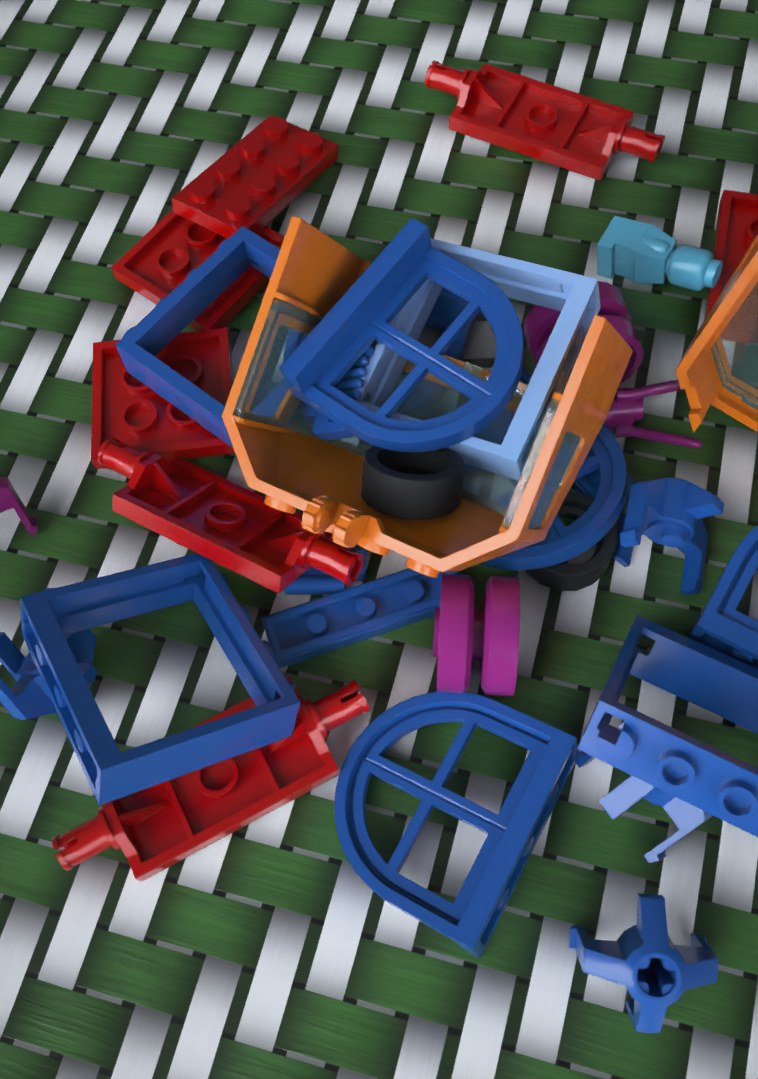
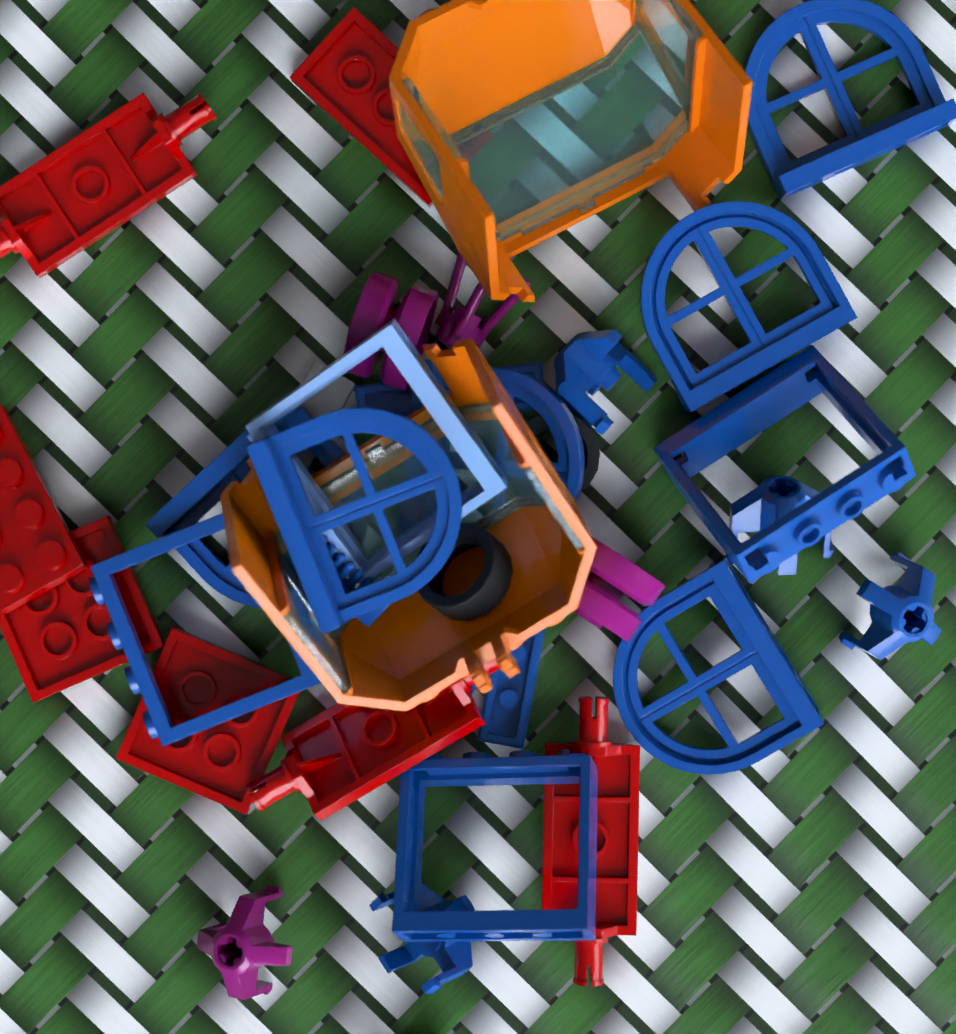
camera: 60 degrees left, 25 degrees up
medium azure piece [597,216,723,291] -> none

